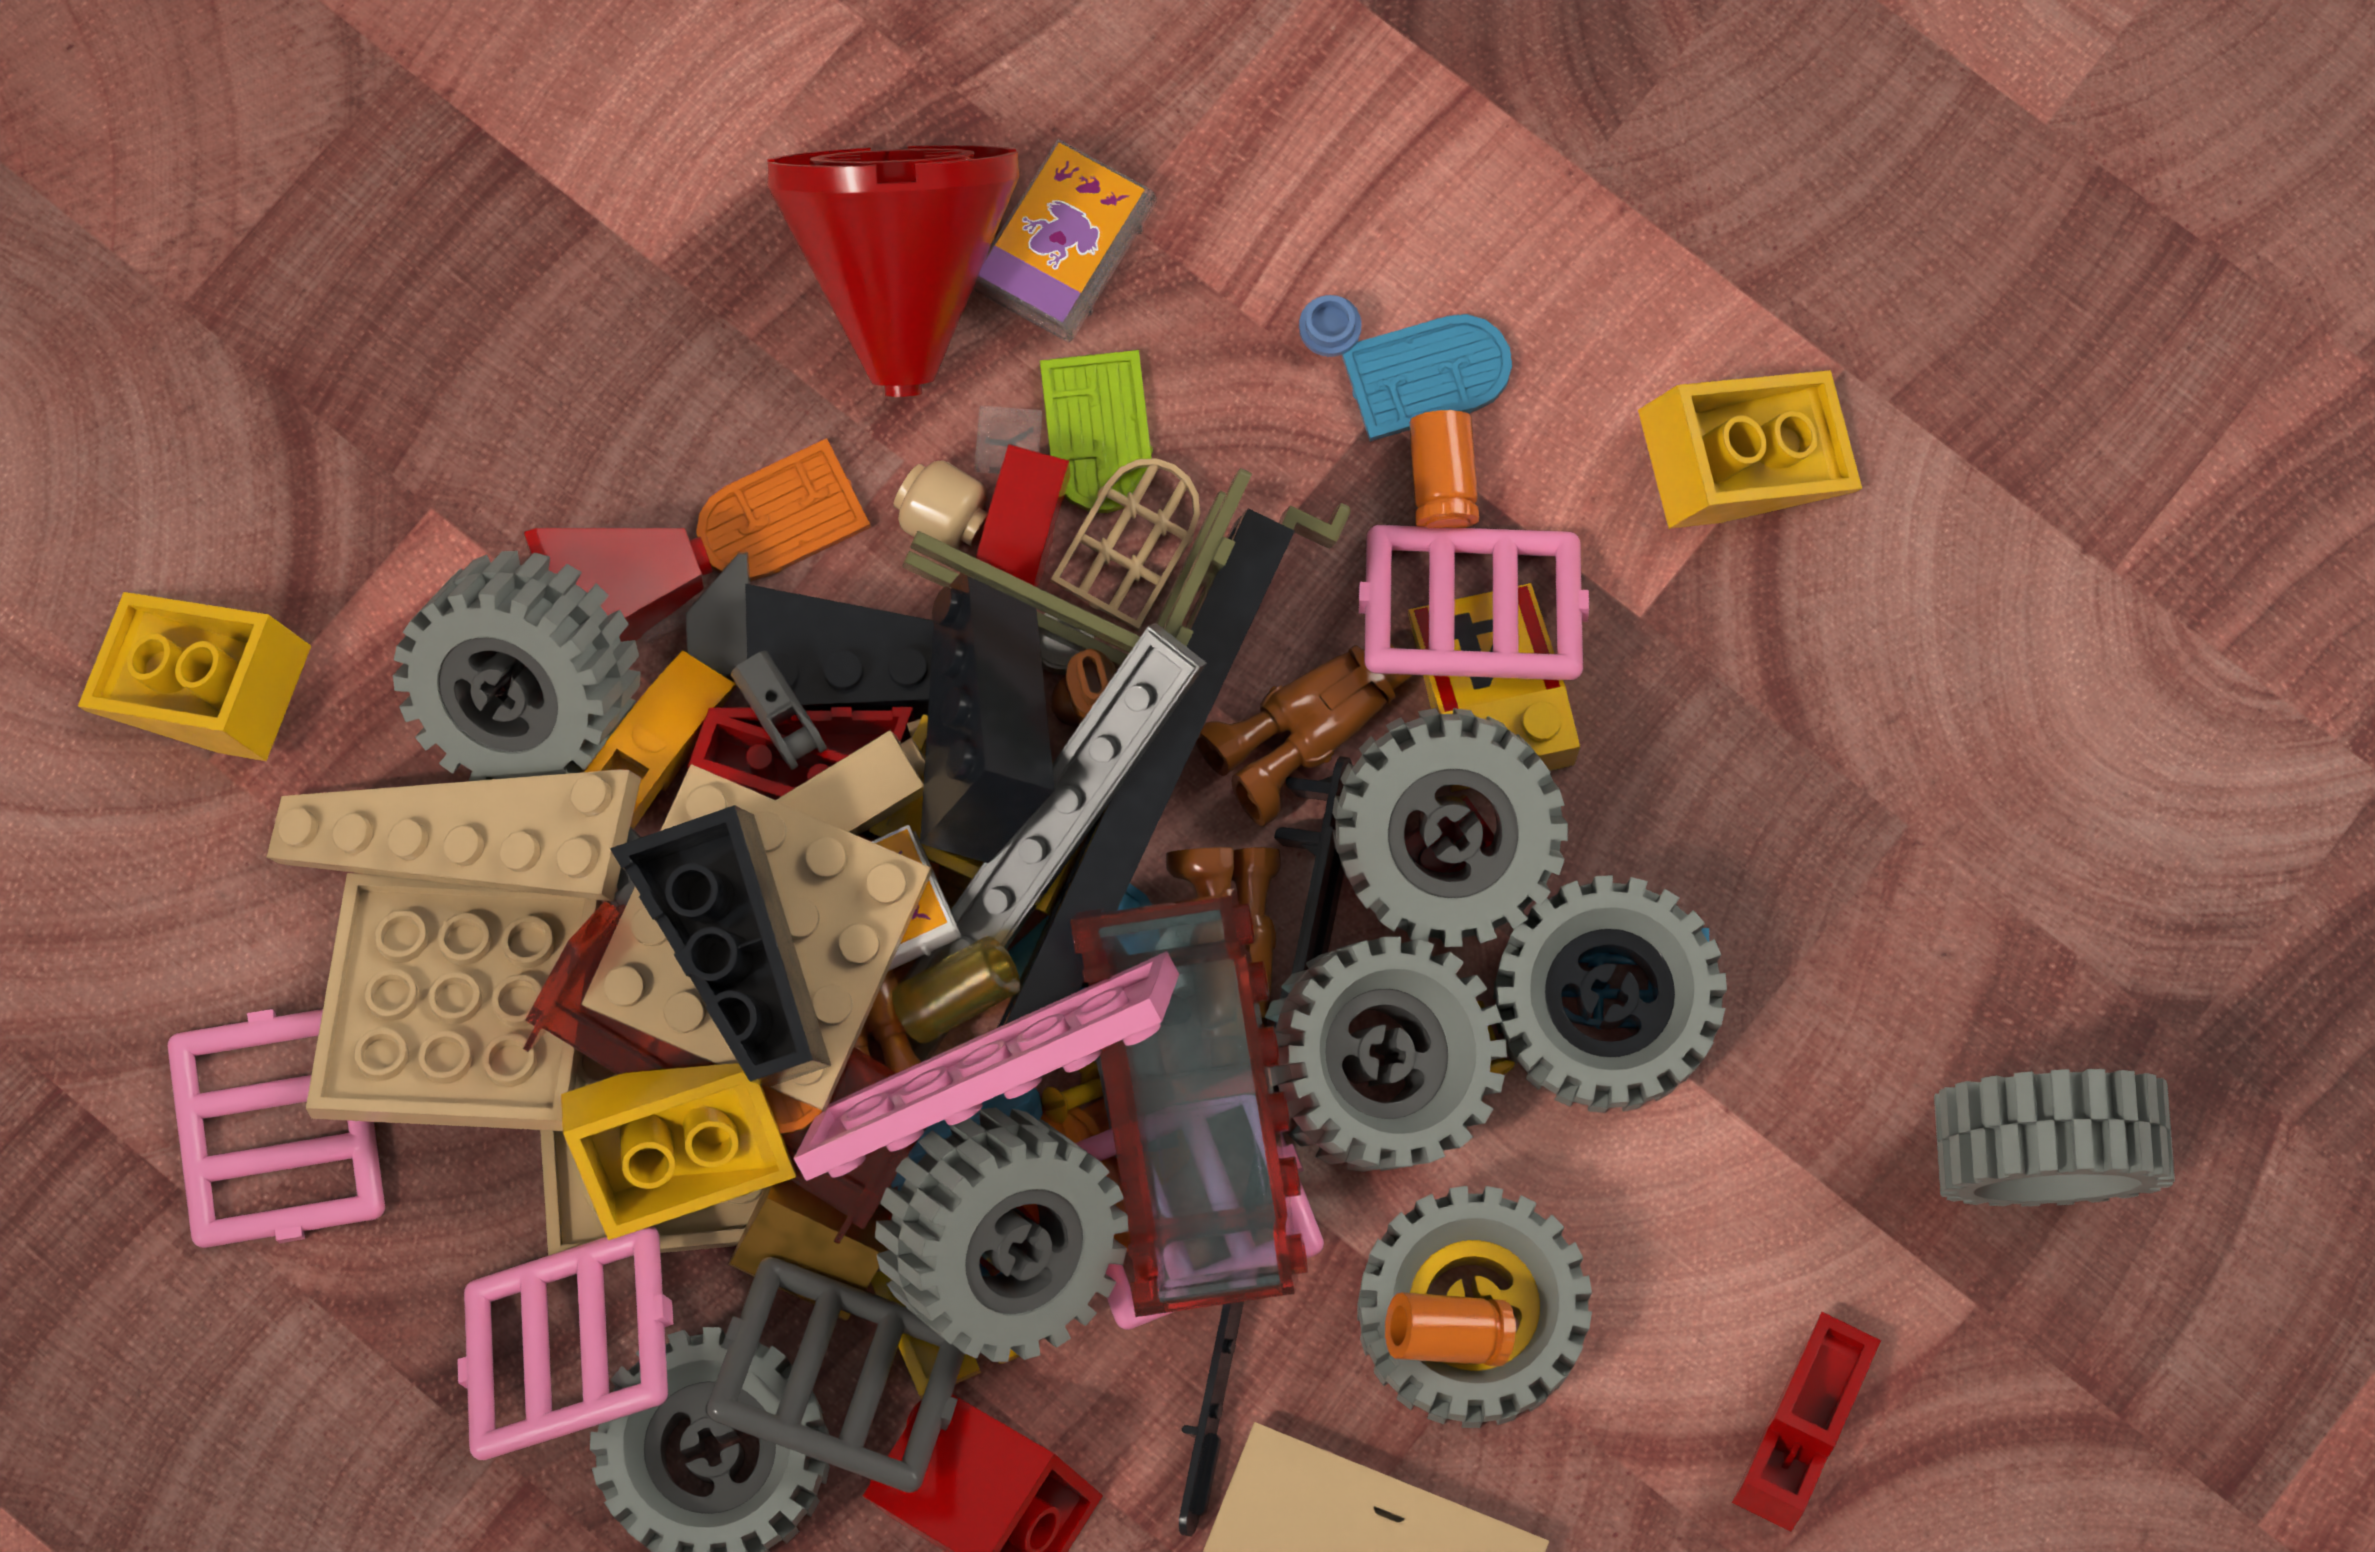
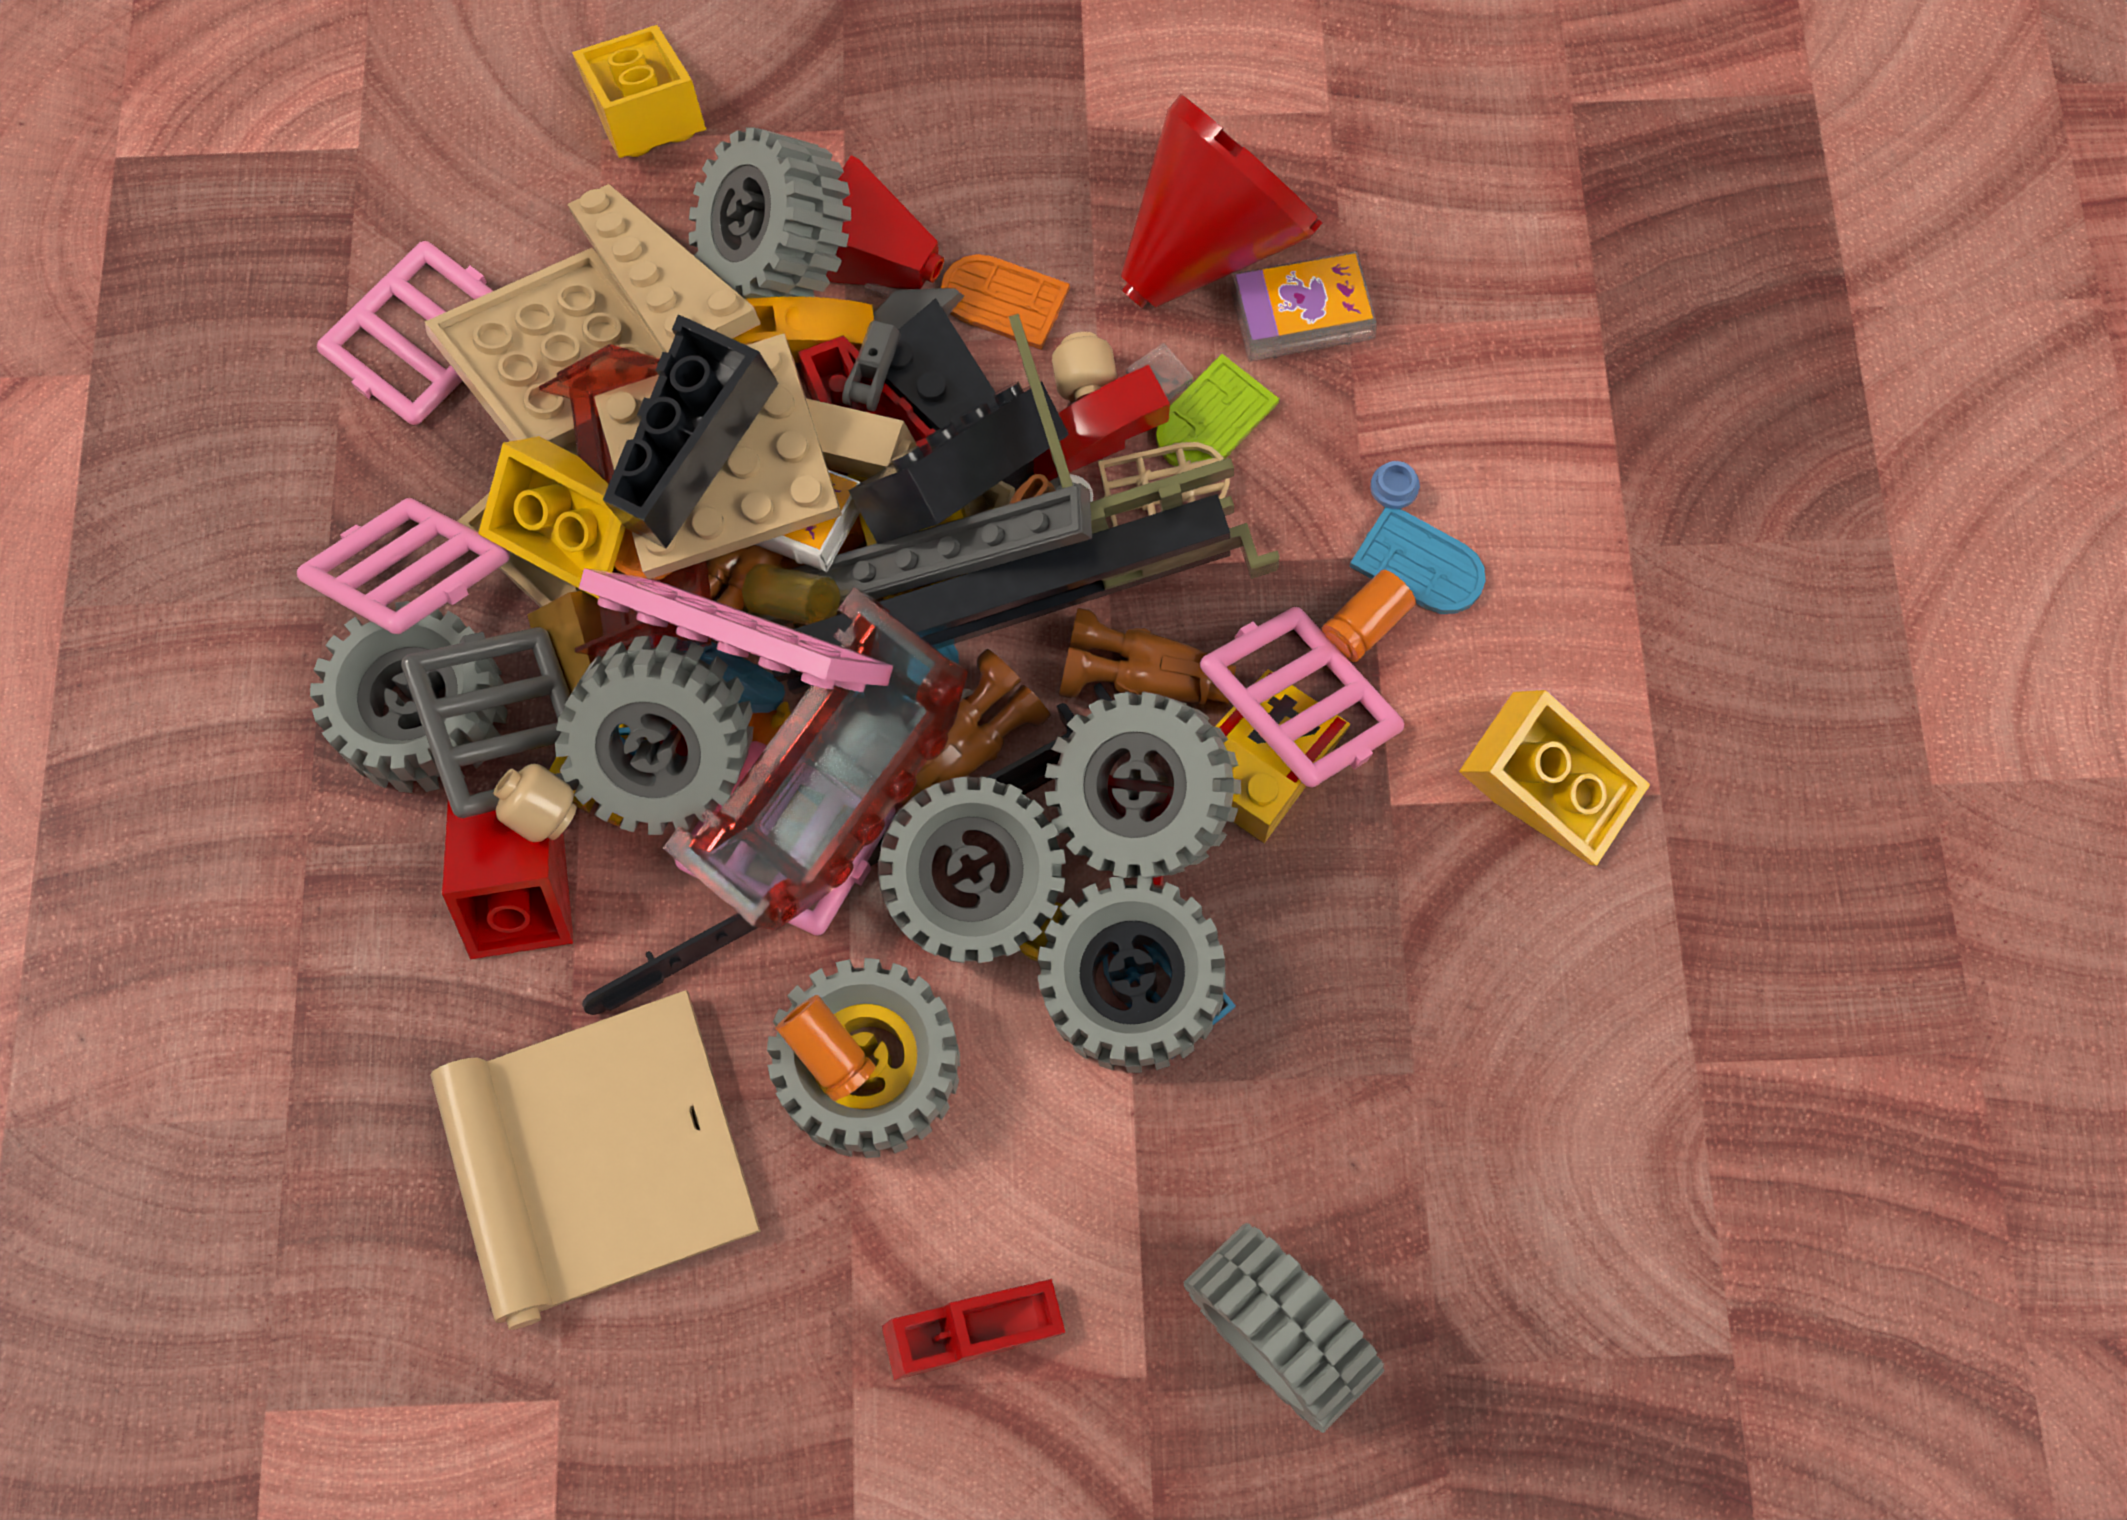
camera: 50 degrees right, 5 degrees down
none -> tan head [493,764,577,842]

